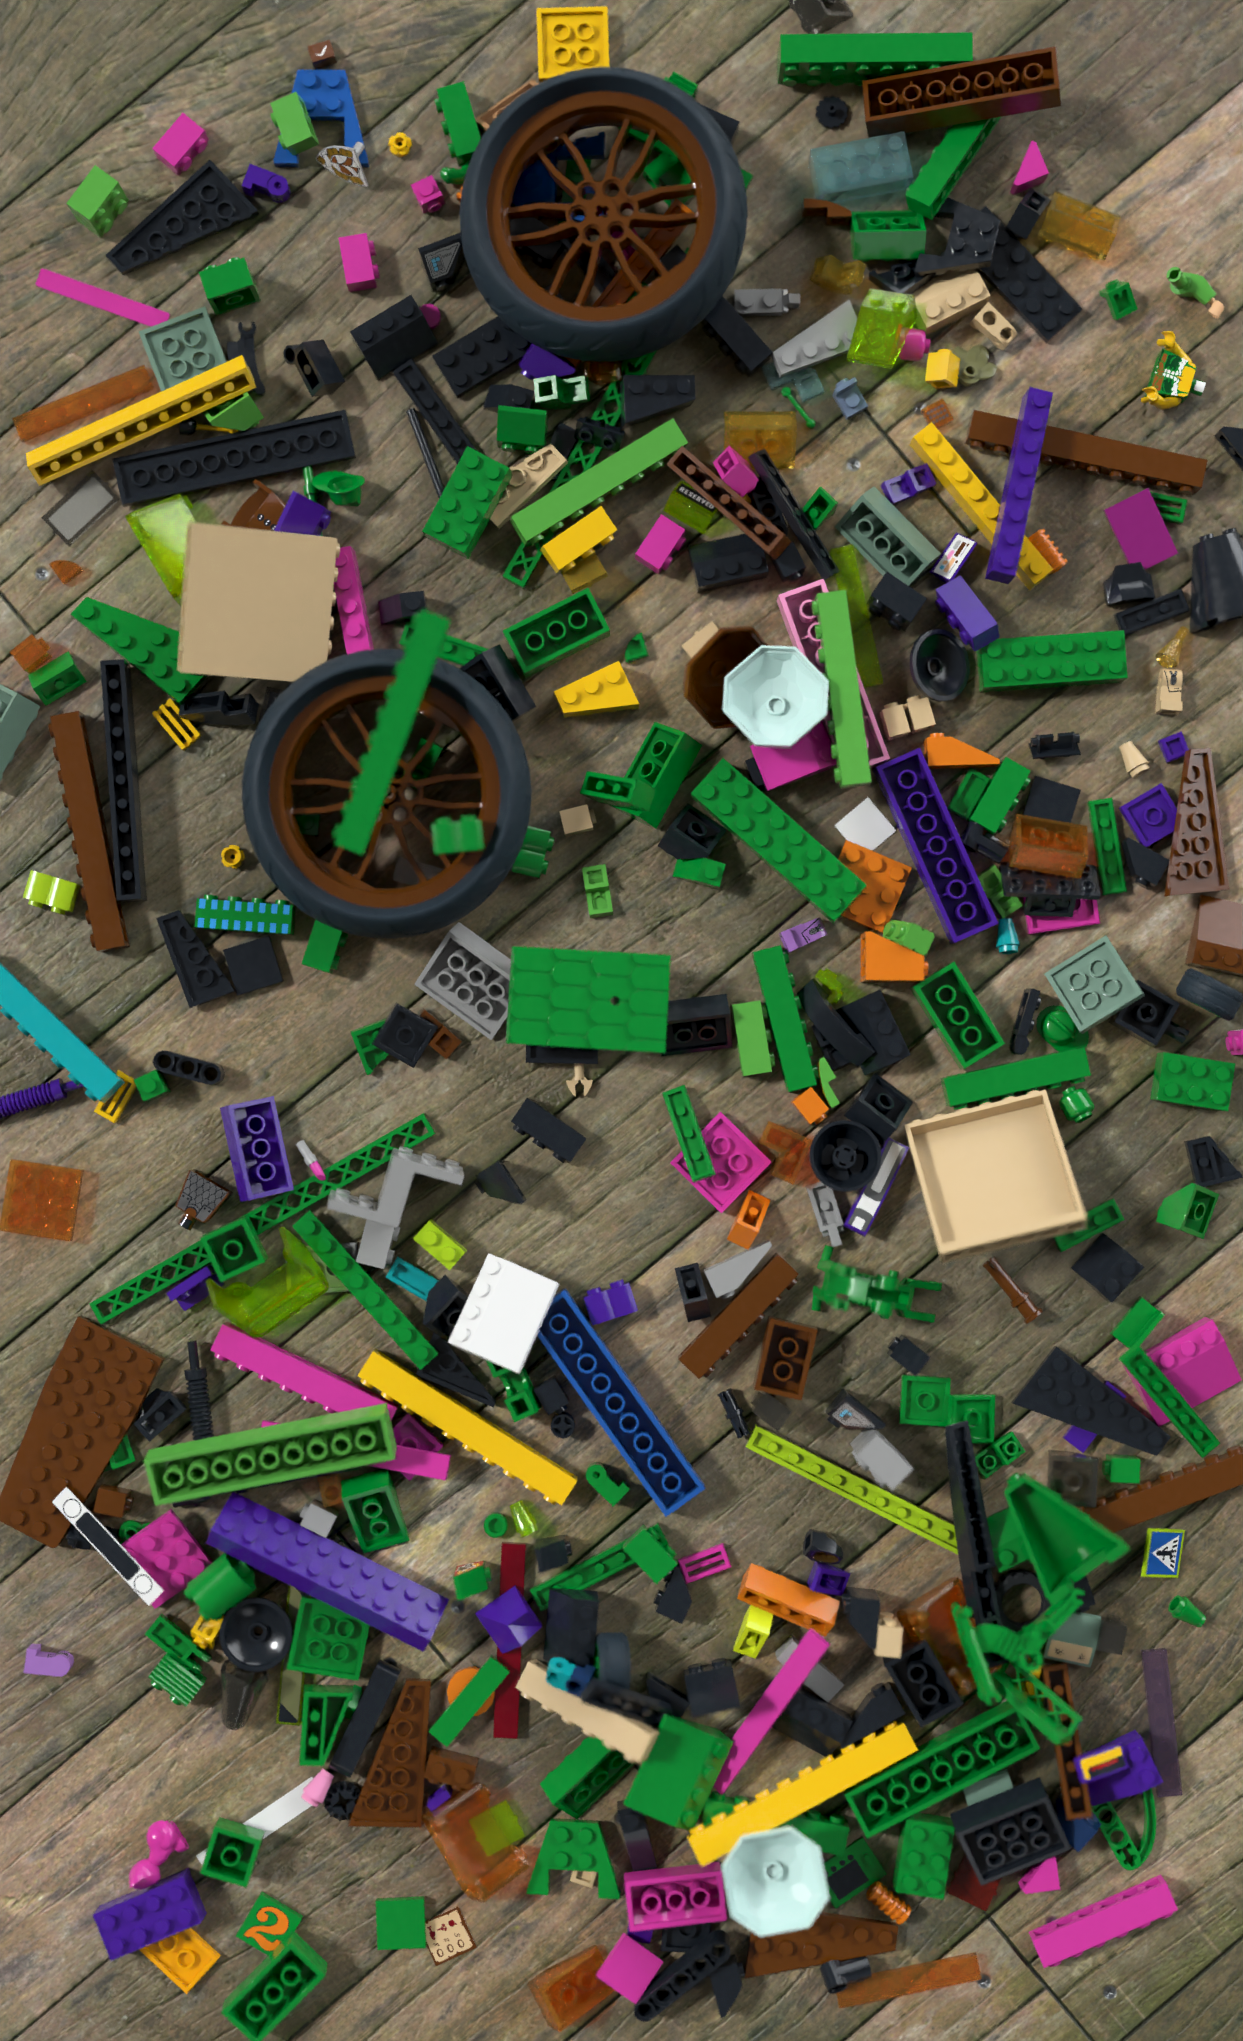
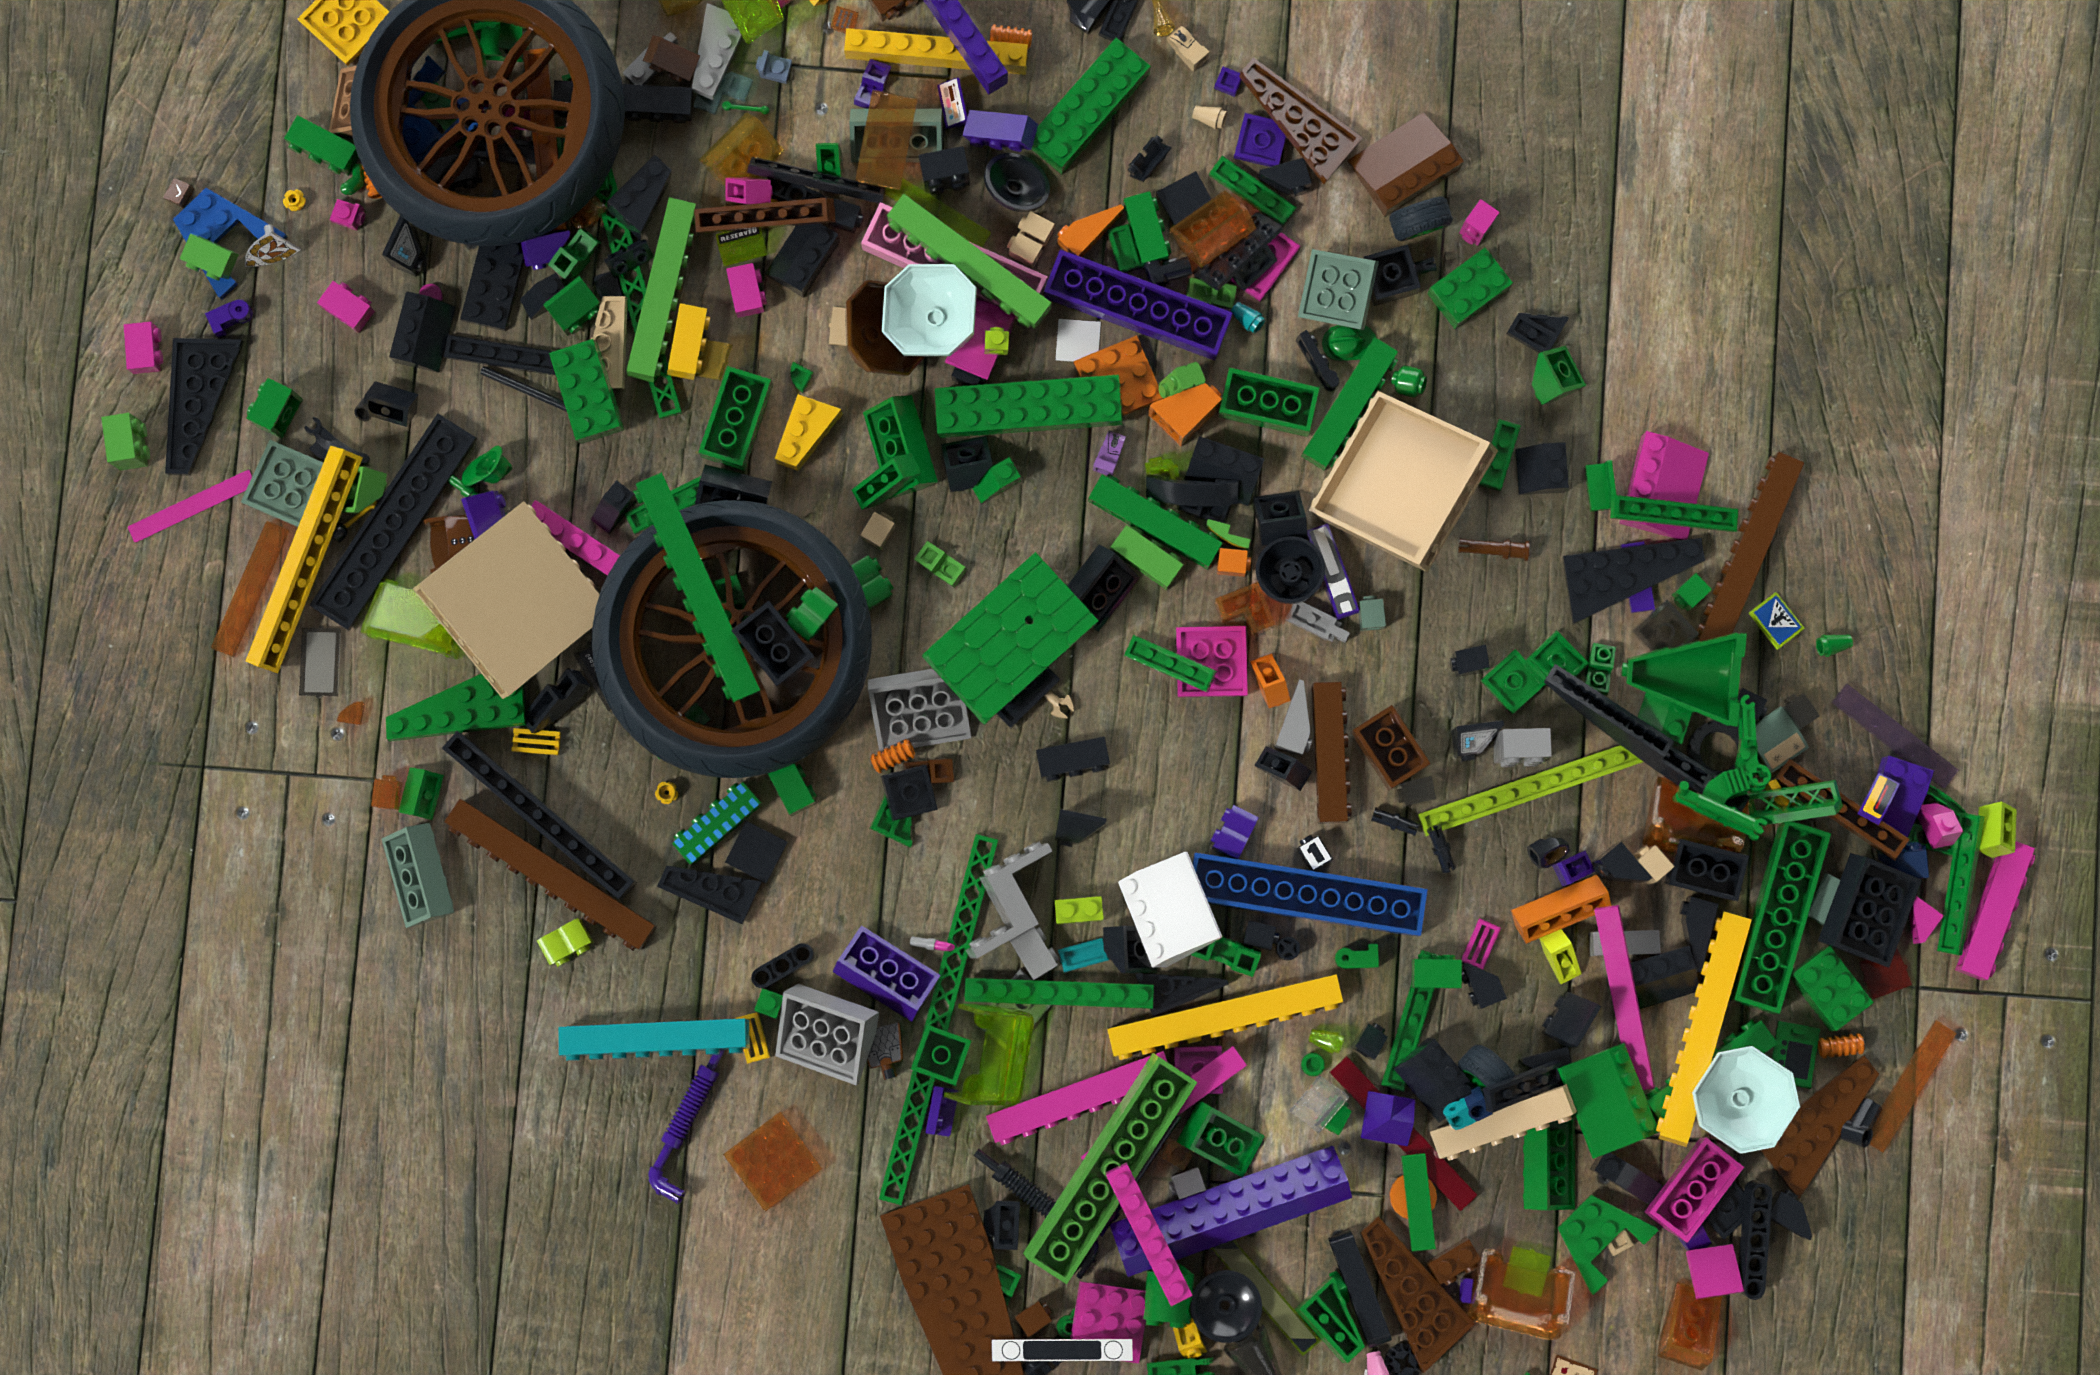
camera: 40 degrees left, 5 degrees down
green plate [286,1595,370,1681] -> none
green piece [811,1245,942,1323] -> none
none -> reddish brown brick [643,35,700,83]
none -> black slope [731,601,814,686]
none -> light grey slope [775,984,879,1085]
none -> clear orange tile [855,90,918,190]
none -> orange piece [870,739,915,774]
none -> lime brick [984,327,1009,355]
none -> dark pink brick [1105,1162,1193,1306]
none -> clear tile [1289,1075,1349,1133]
none -> brick [1297,835,1333,871]
none -> sand green brick [1358,596,1386,631]
none -> black pin [1427,825,1456,873]
none -> dark pink slope [1917,802,1963,849]
none -> green tile [1937,812,1985,955]
none -> lime brick [1978,801,2017,858]

